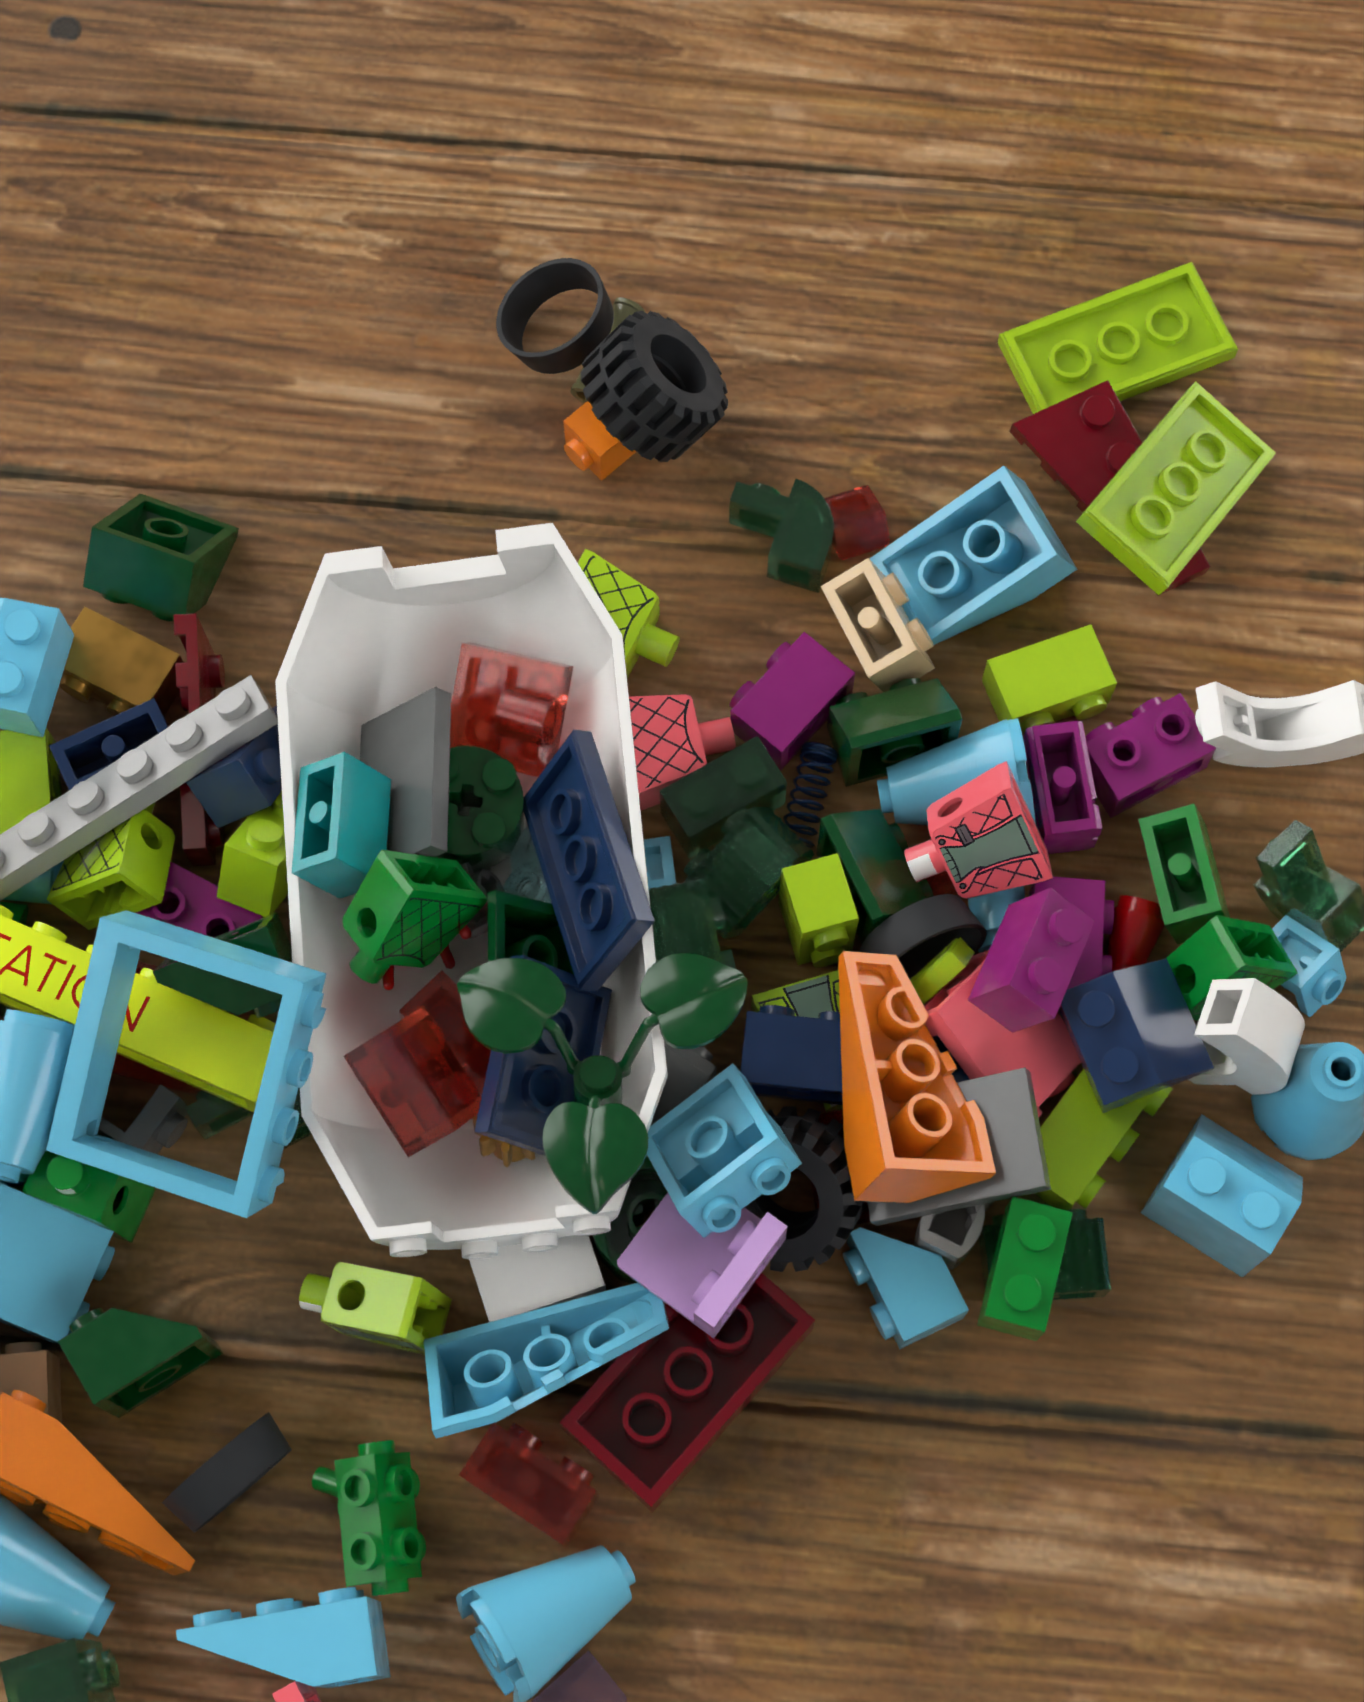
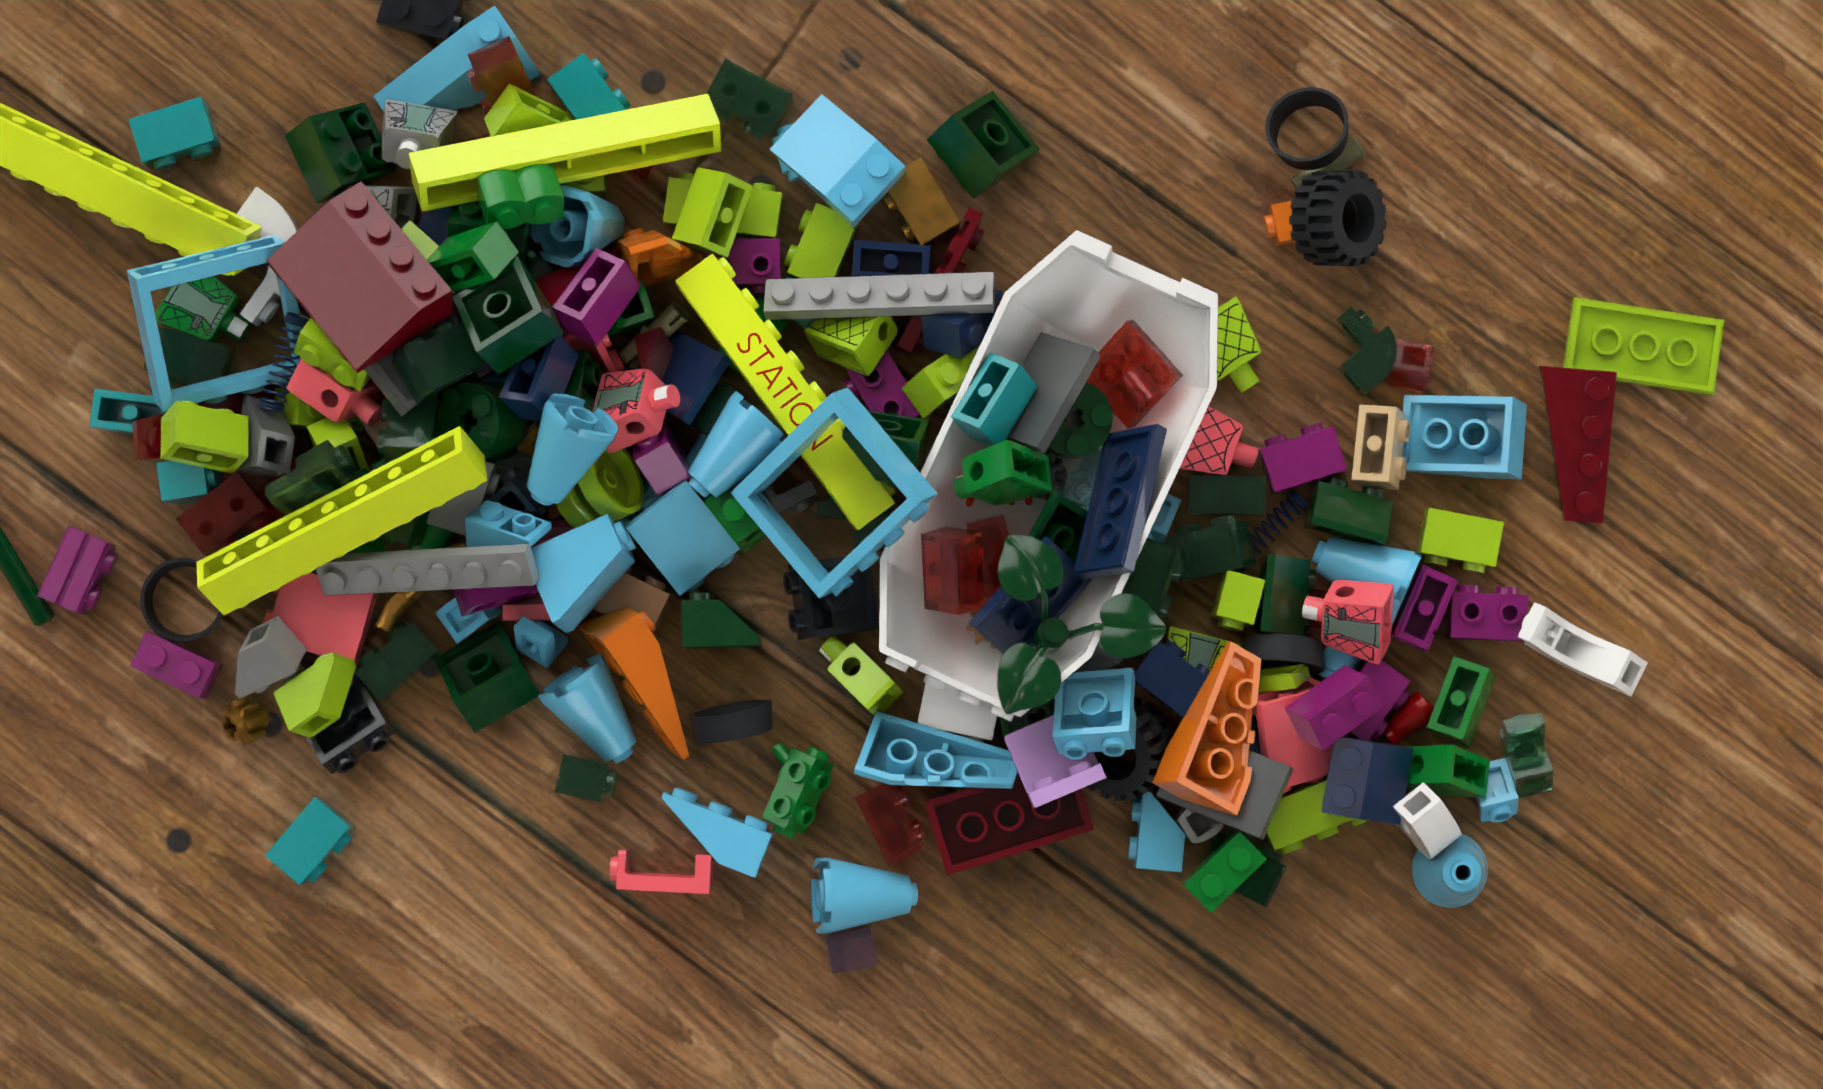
camera: 25 degrees right, 15 degrees up
lime tile [1076,381,1276,595] -> none
medium azure slope [1140,1114,1303,1277] -> none
none -> black plate [783,557,879,640]

